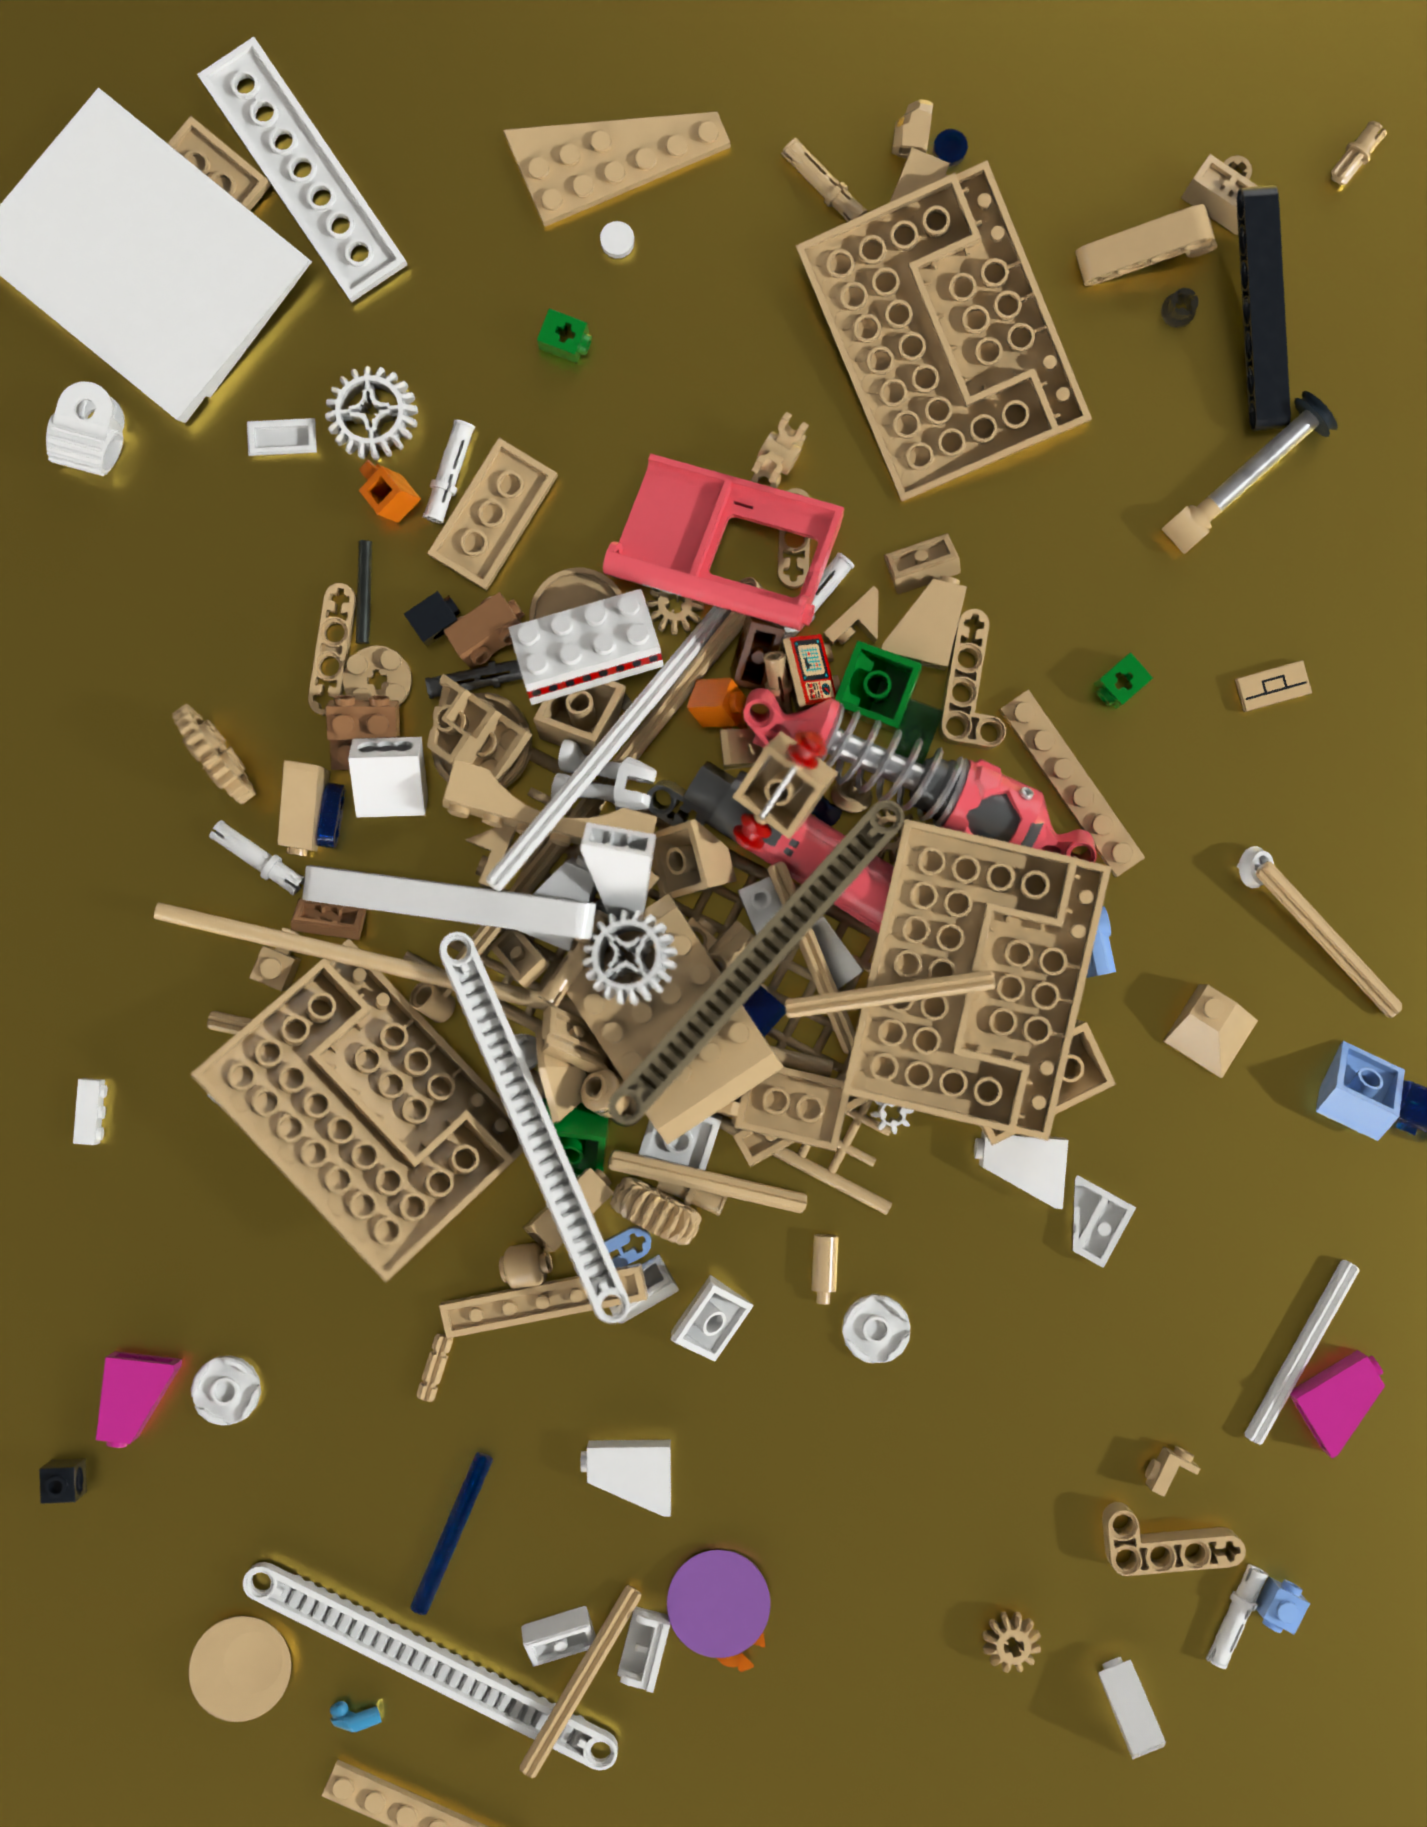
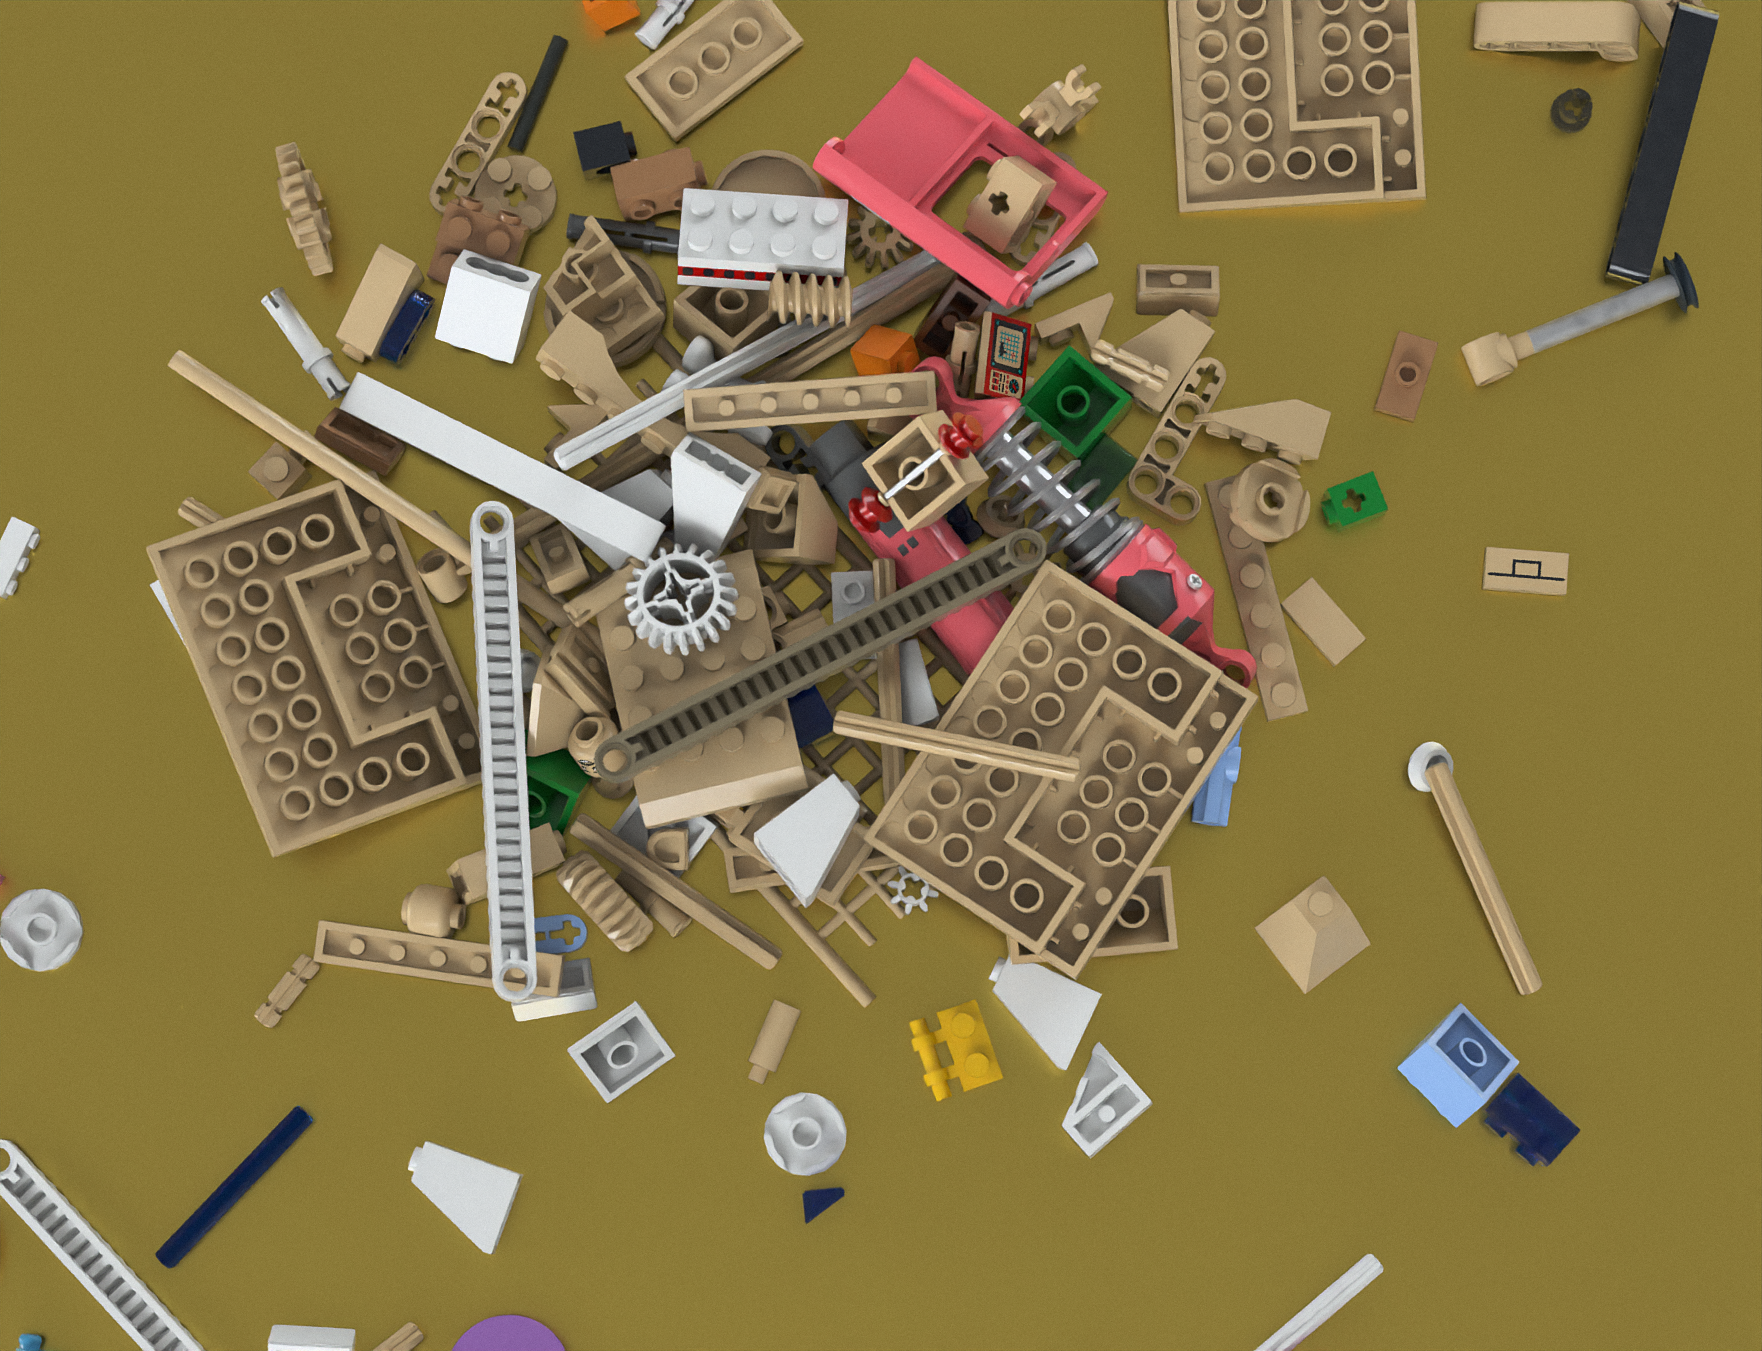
camera: 25 degrees right, 5 degrees down
none -> tan tile [646,827,690,870]
none -> tan plate [683,371,937,432]
none -> tan tile [747,465,797,515]
none -> white slope [754,774,861,908]
none -> tan piece [767,270,853,329]
none -> clear blue slope [802,1187,845,1224]
none -> yellow plate [909,999,1003,1102]
none -> tan brick [963,156,1057,254]
none -> tan axle [1090,340,1170,392]
none -> tan slope [1193,399,1331,465]
none -> tan plate [1229,458,1310,542]
none -> tan tile [1280,577,1366,667]
none -> medium nougat plate [1374,330,1438,422]

